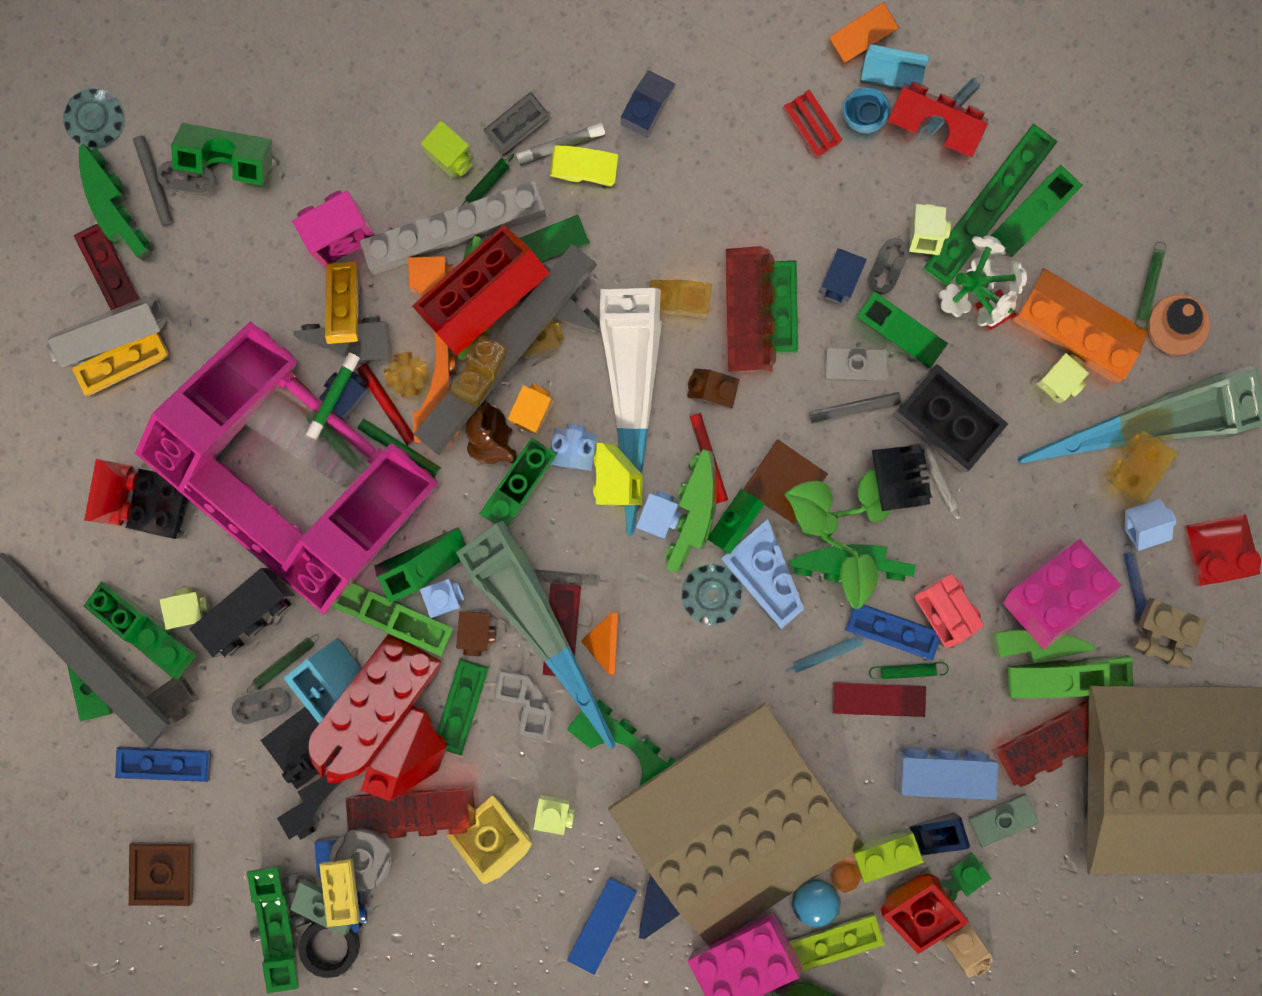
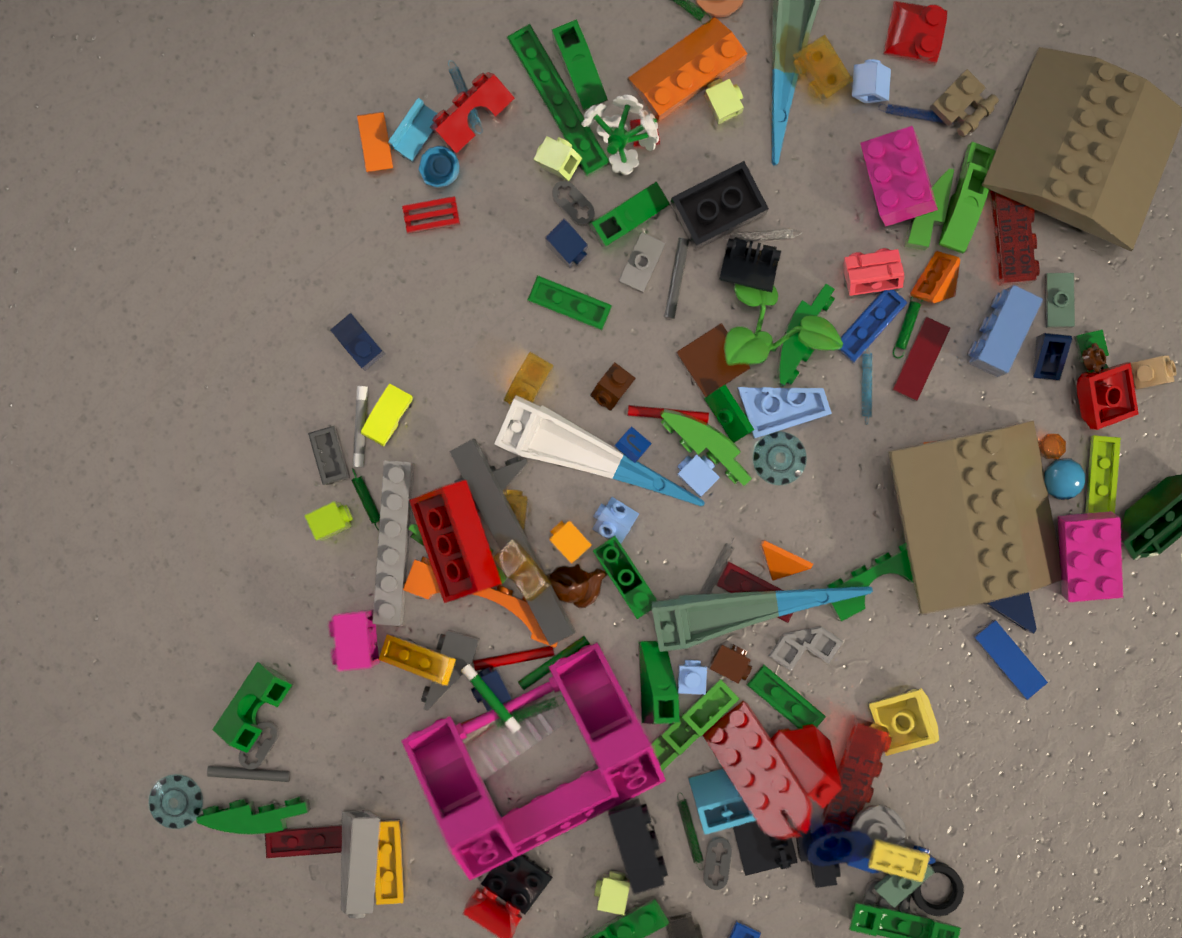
camera: 70 degrees left, 0 degrees up
clear yellow brick [383,352,429,397] -> none
green tile [519,214,590,263] -> none
yellowish green brick [533,795,575,835] -> none
neon yellow slope [593,443,643,506] -> none
clear red brick [726,246,776,374] -> none
lime brick [852,829,924,883] -> none
none -> blue tile [615,426,652,463]
none -> clear blue piece [807,823,873,866]
none -> orange slope [910,251,960,303]
none -> reddish brown plate [1083,343,1106,373]

